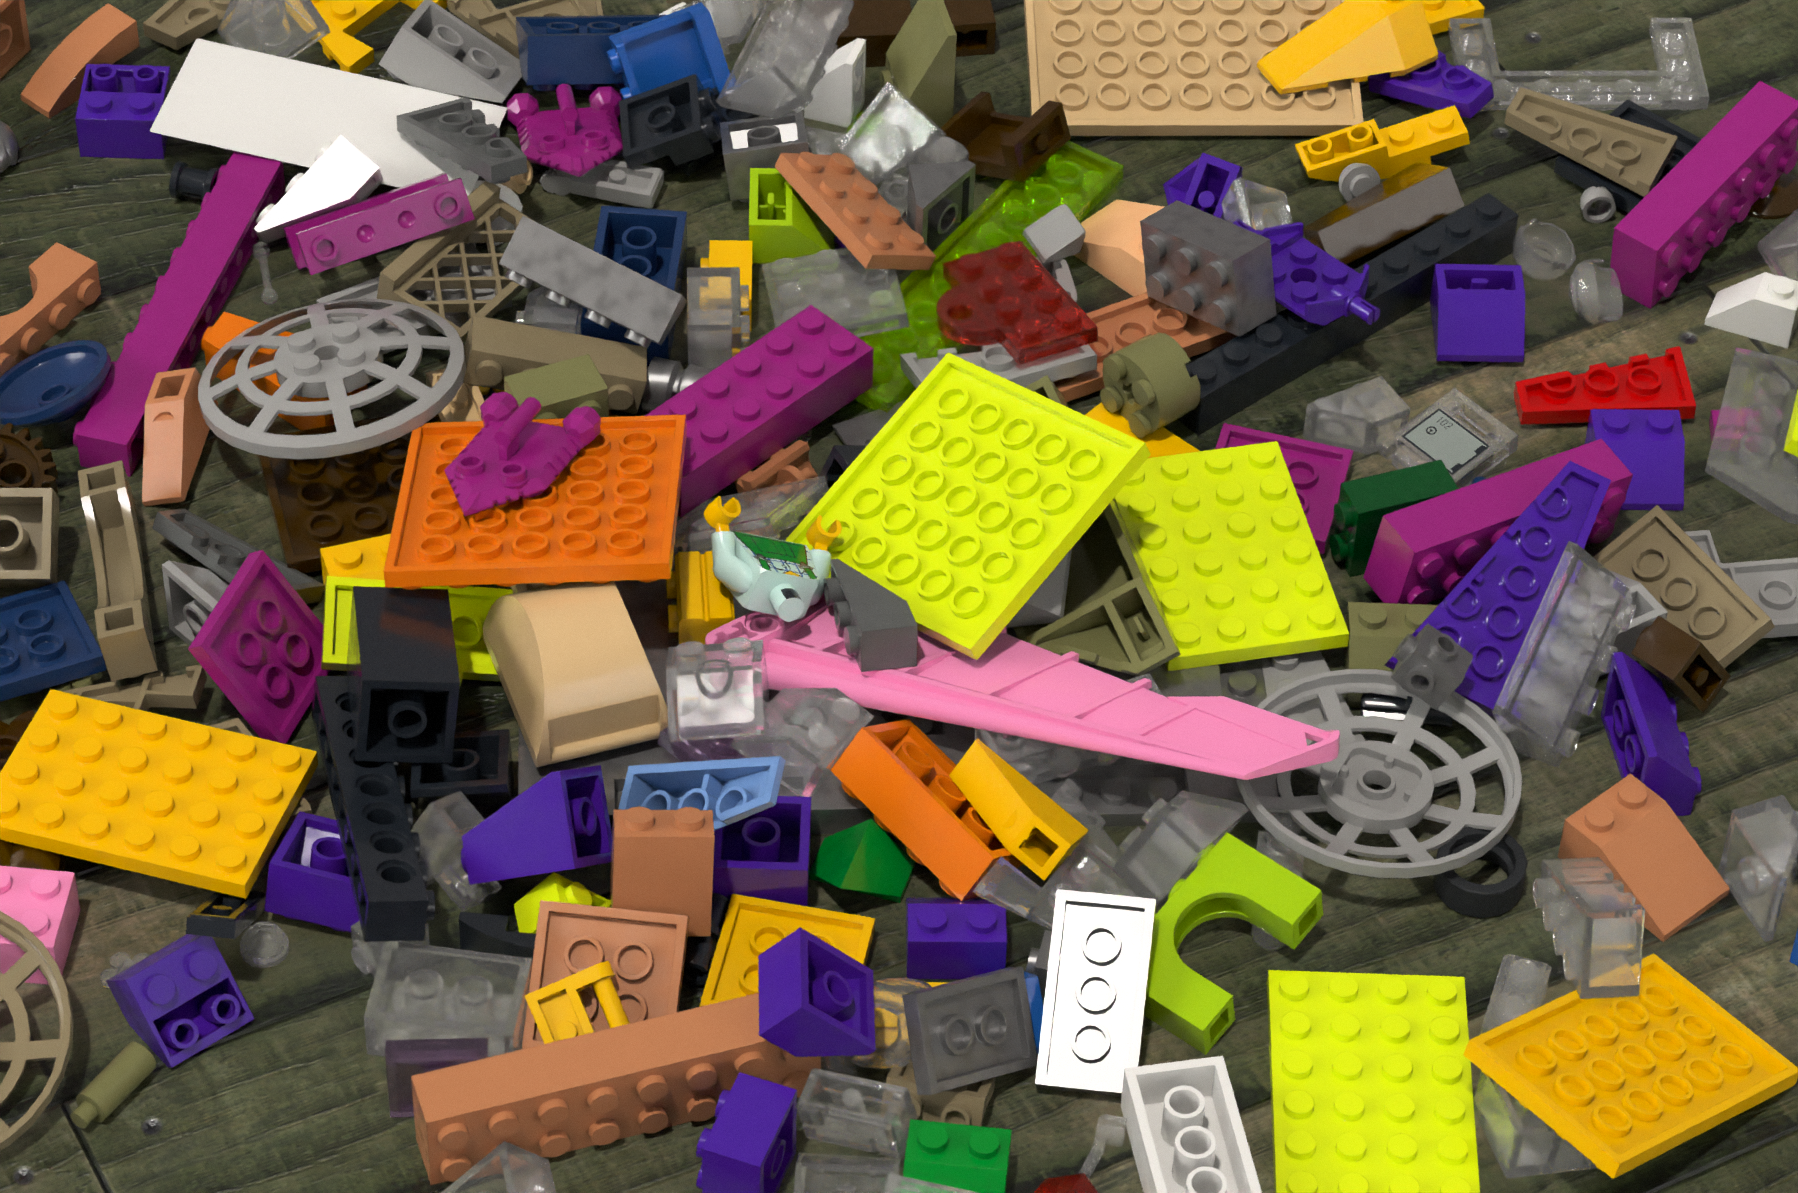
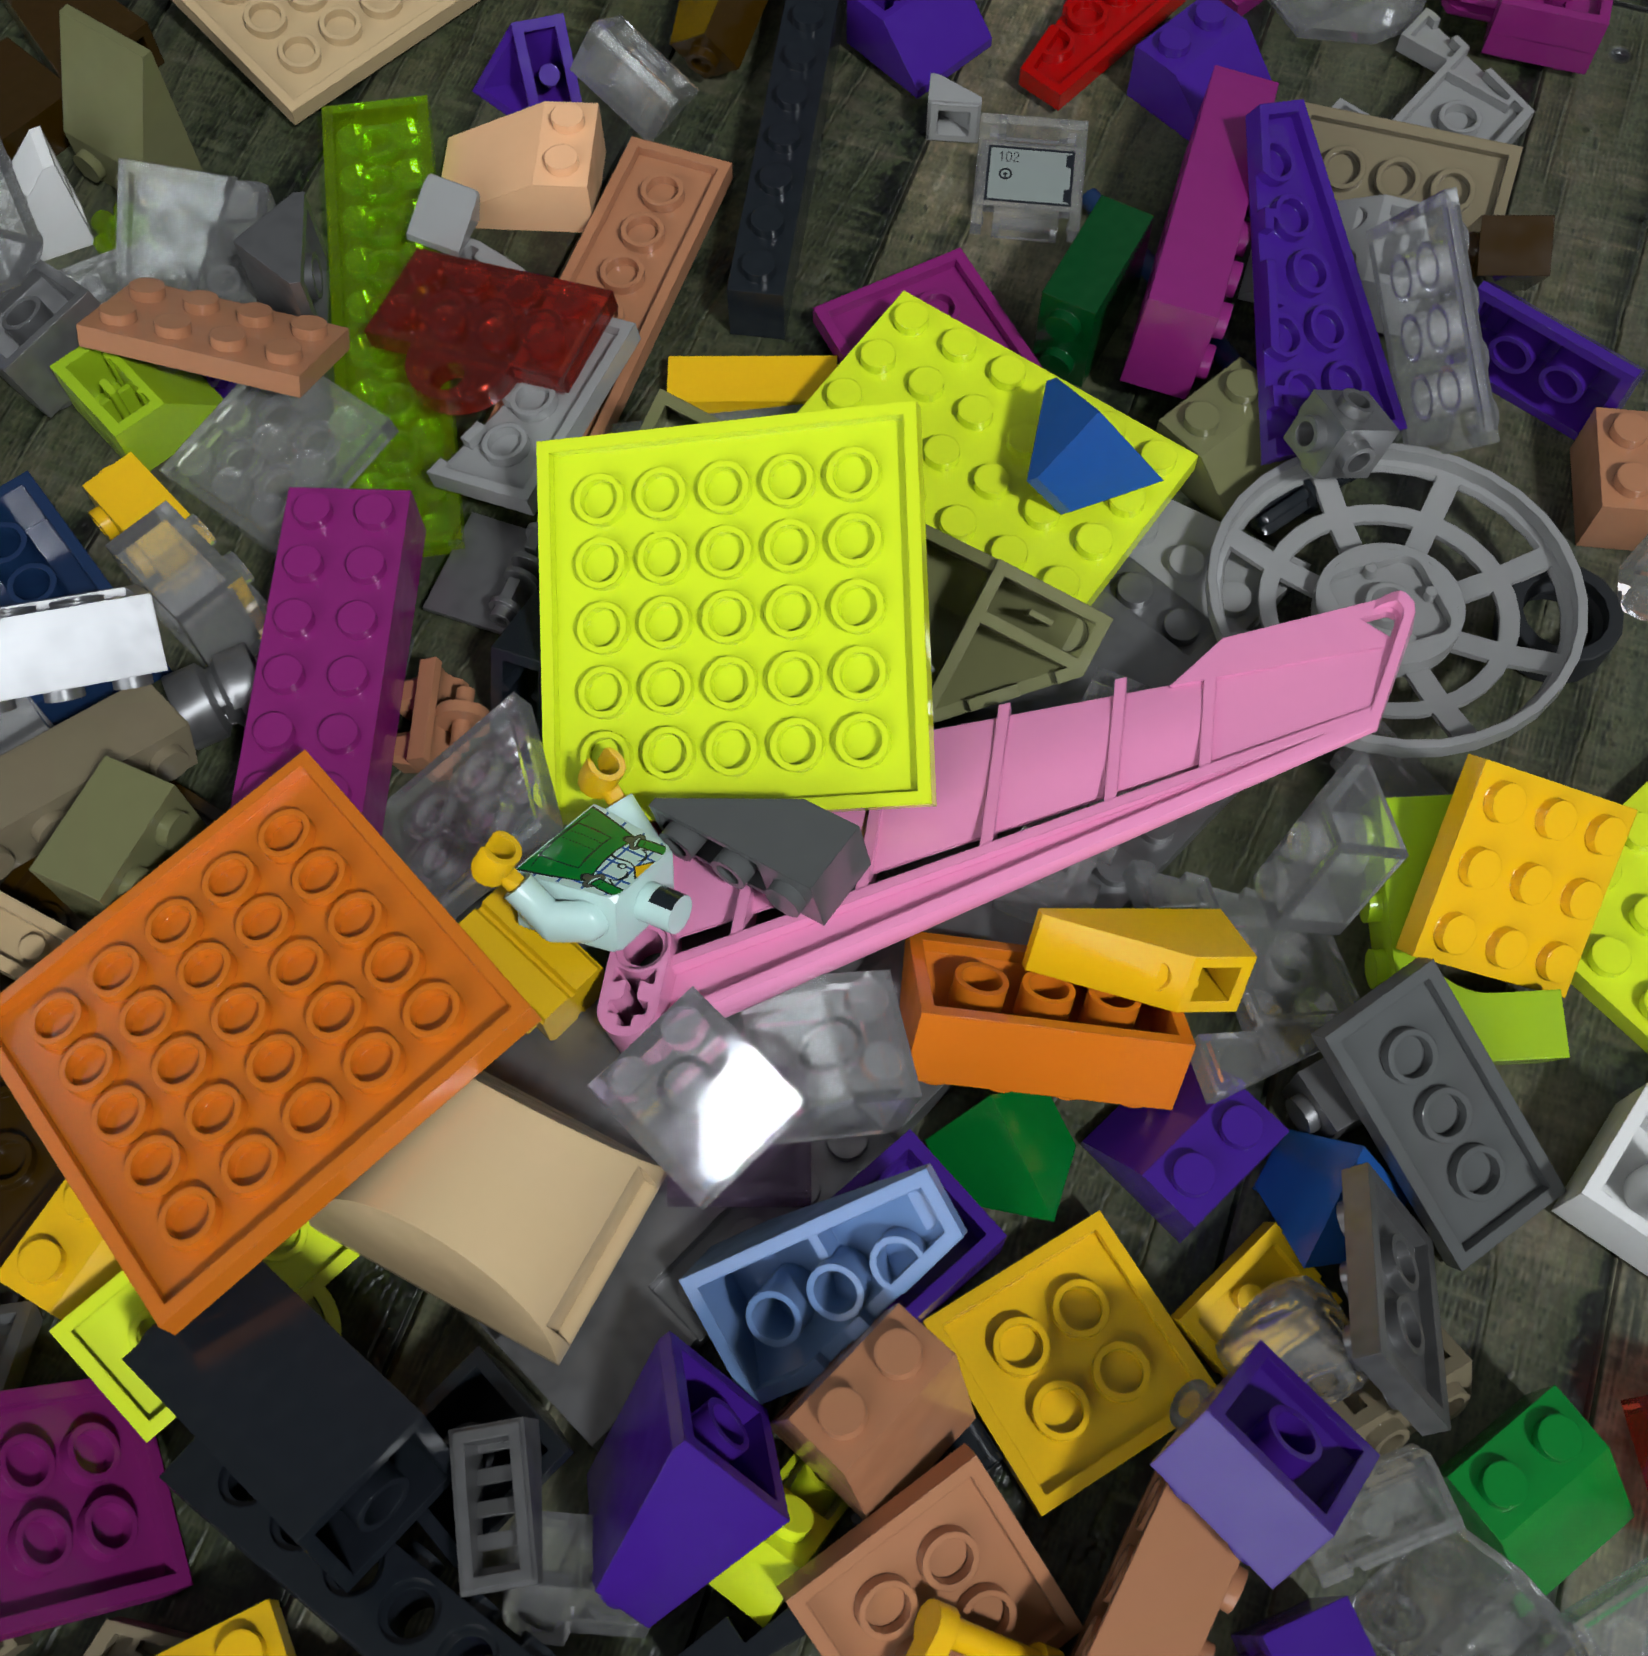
camera: 40 degrees left, 20 degrees up
magenta shield [444,392,601,516] -> none
dark brown panel [935,91,1071,182] -> none
clear hand [1079,1114,1127,1179] -> none
olive brick [1100,332,1200,438] -> none
flat silver brick [1140,200,1276,337] -> none
dark purple plate [1233,219,1380,326] -> none
clear slope [1303,376,1410,454] -> none
none -> flat silver slope [448,1417,543,1597]
none -> light grey slope [926,73,982,143]
none -> blue slope [1027,378,1164,514]
none -> yellow plate [1396,753,1638,998]

